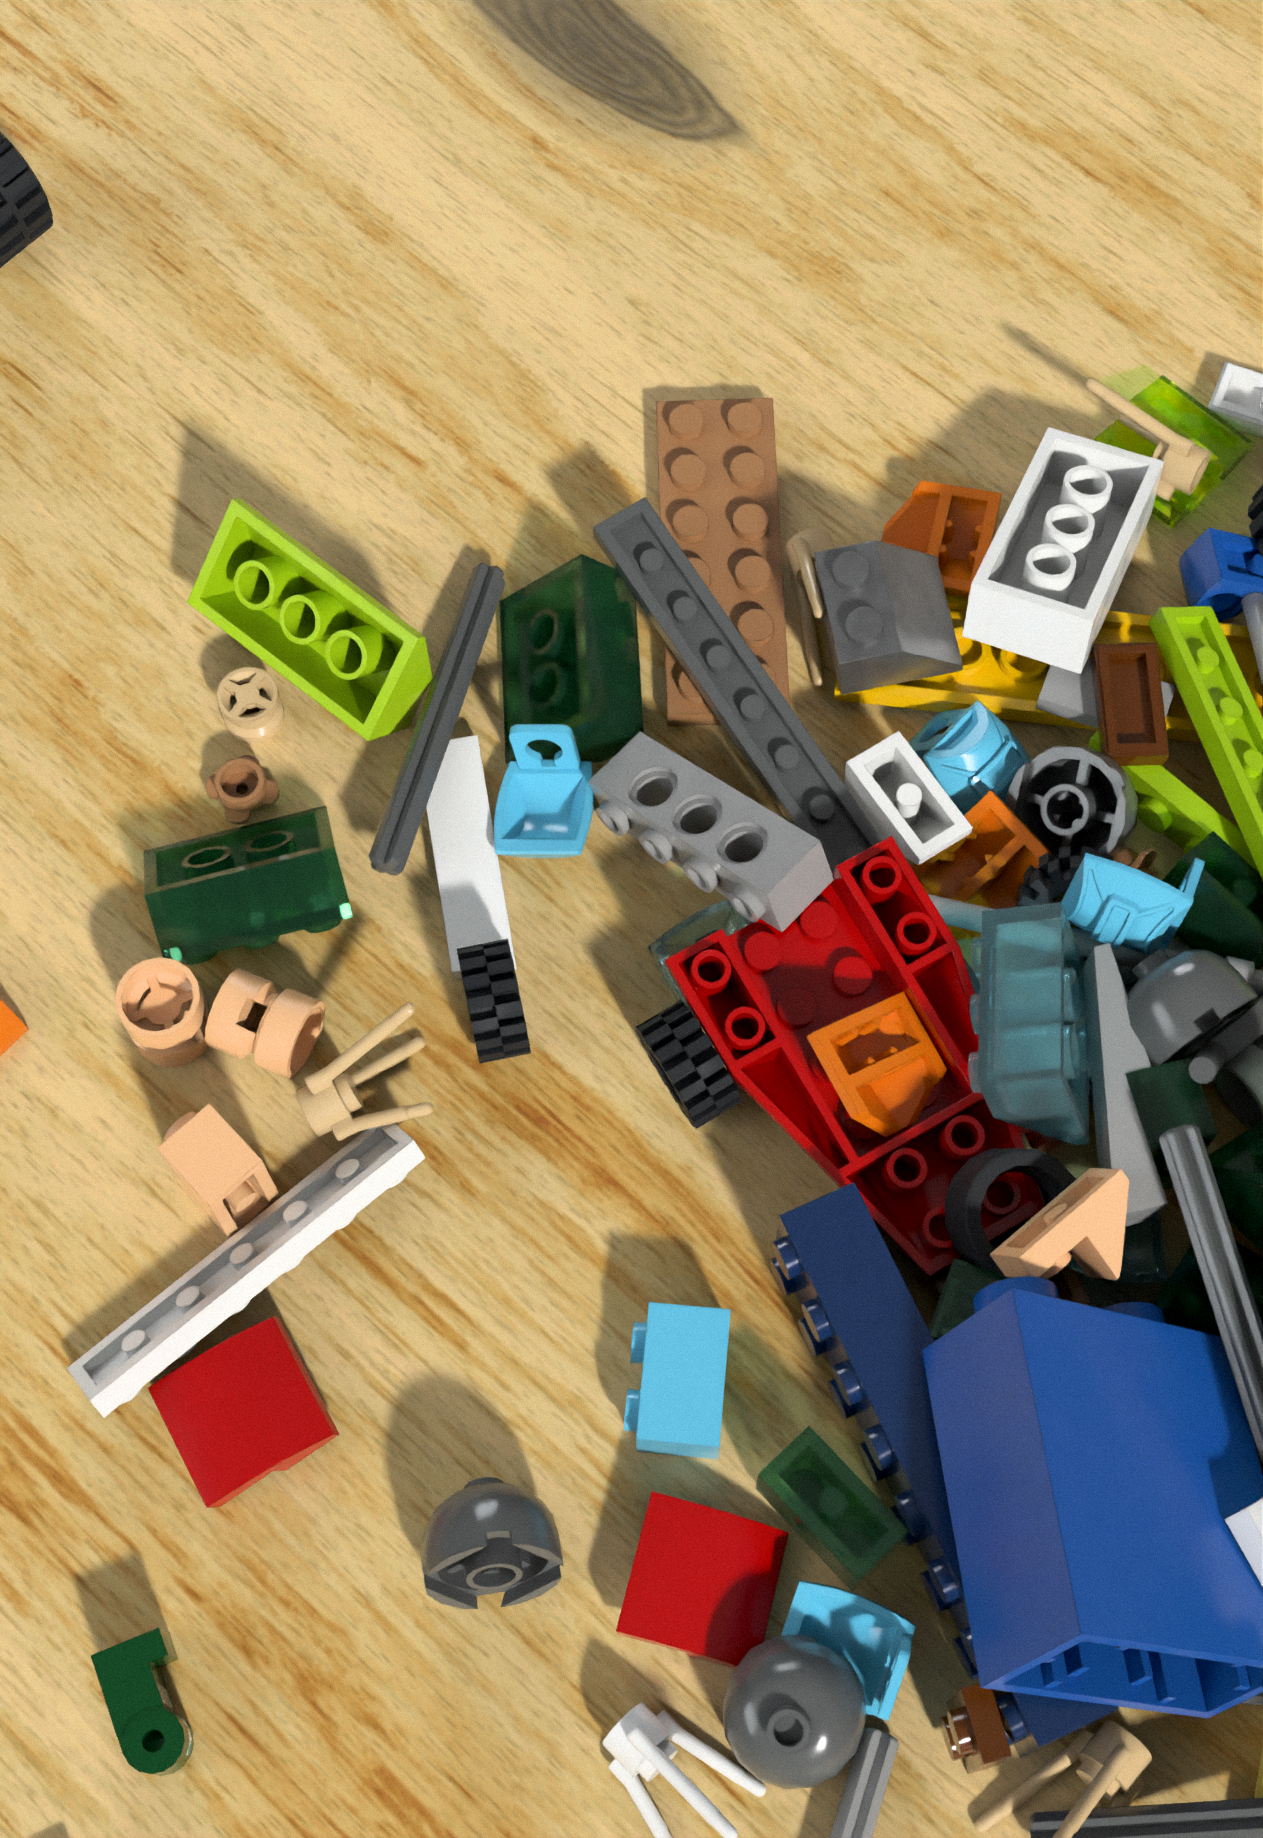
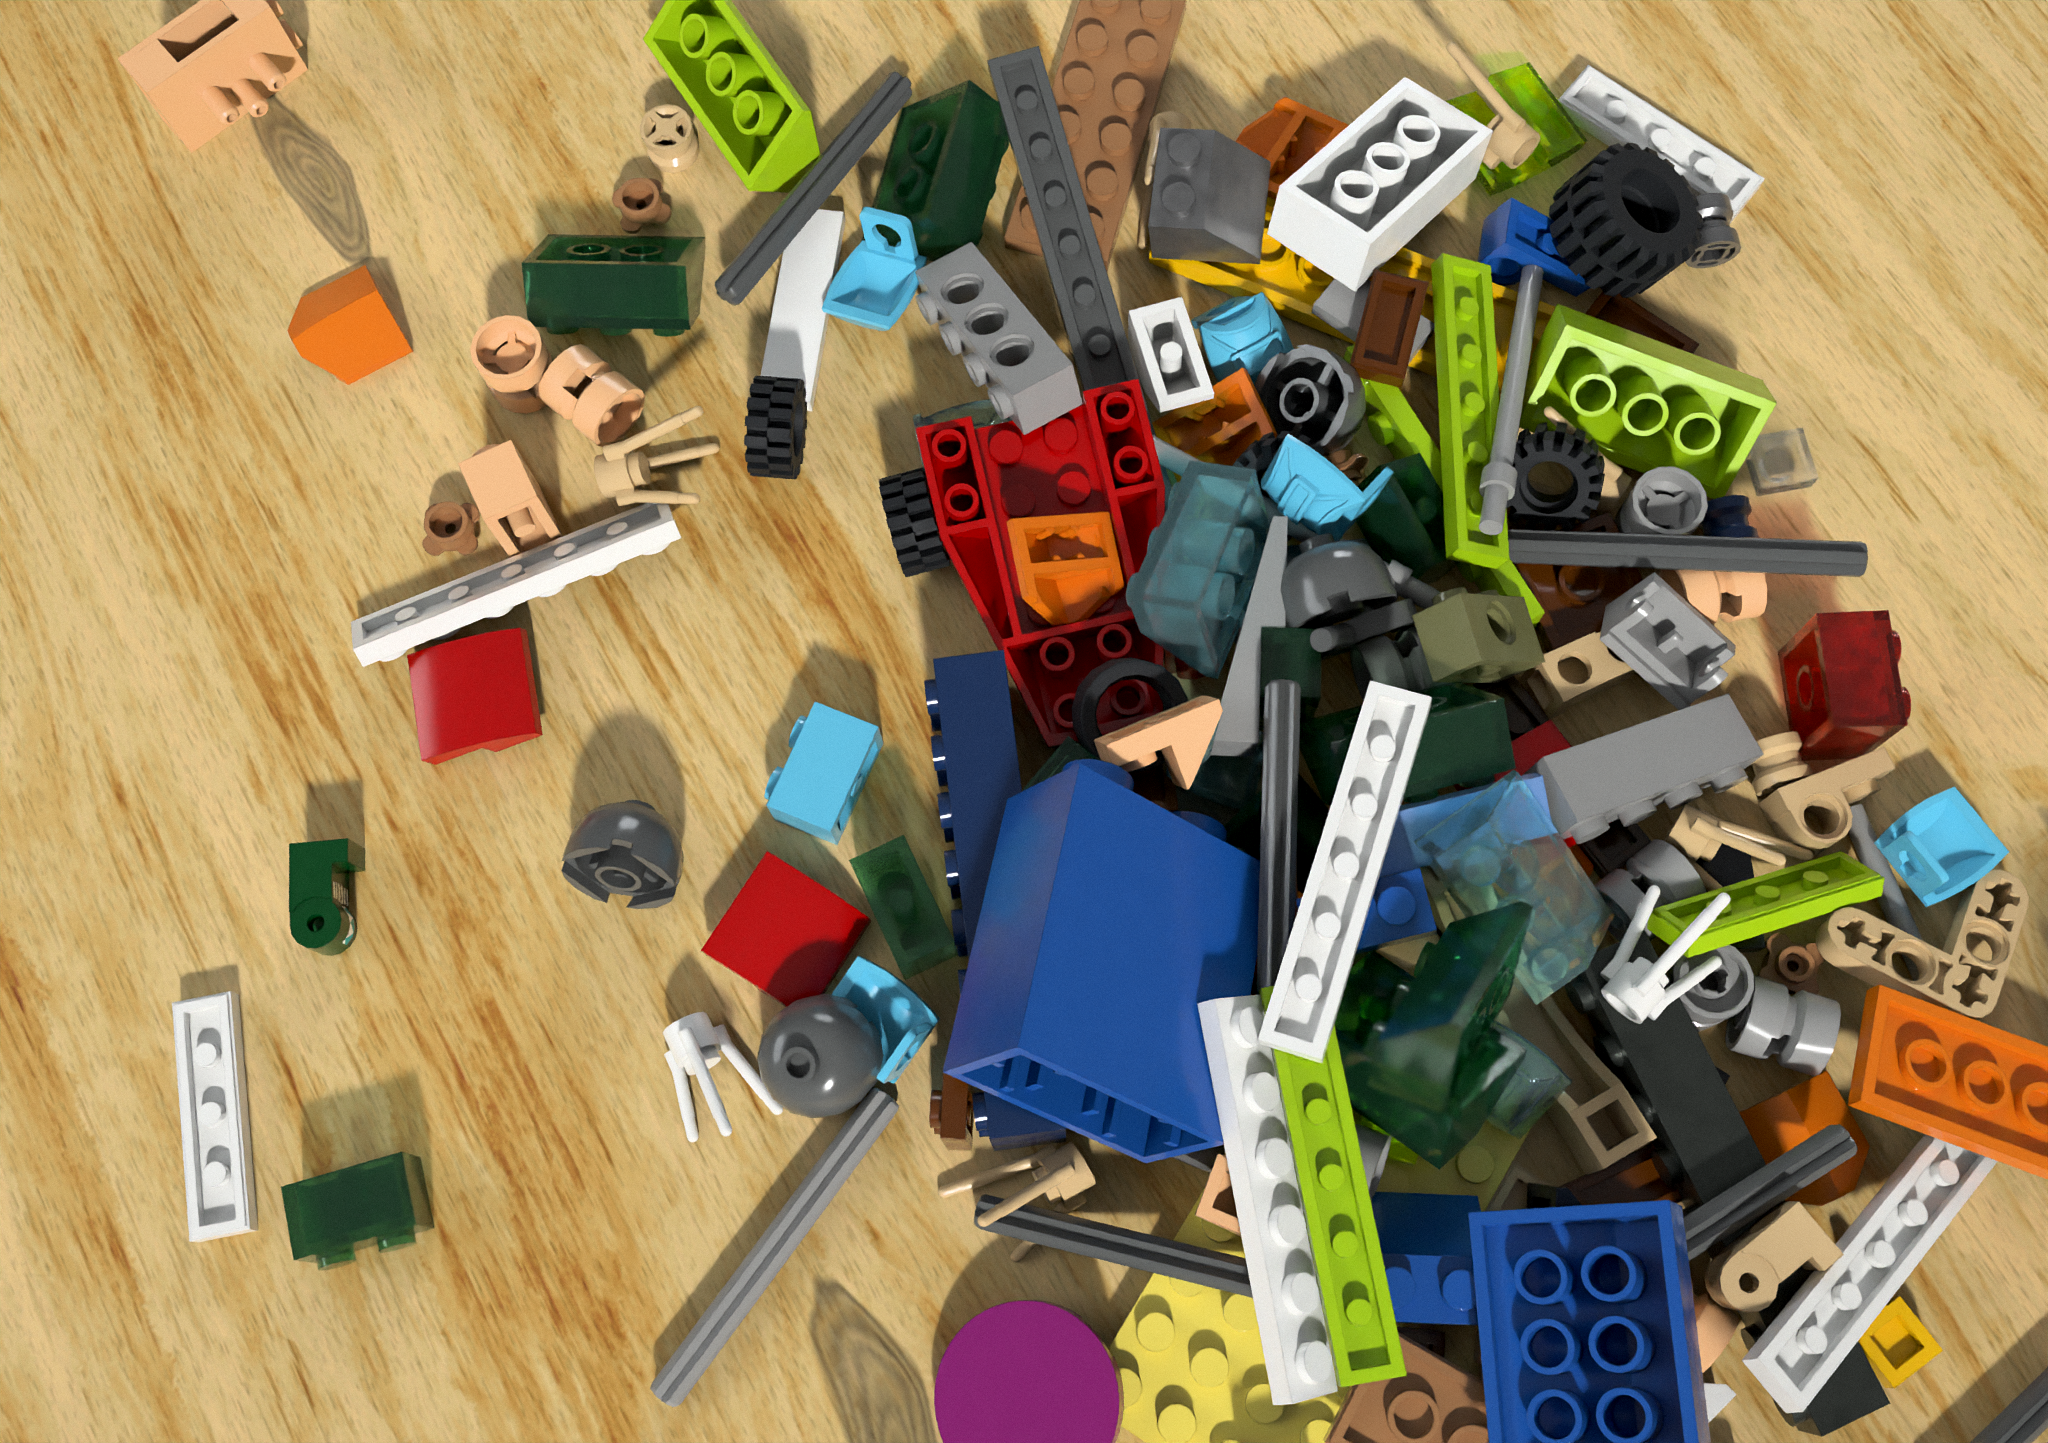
camera: 20 degrees right, 5 degrees up
none -> medium nougat plate [422,501,480,556]

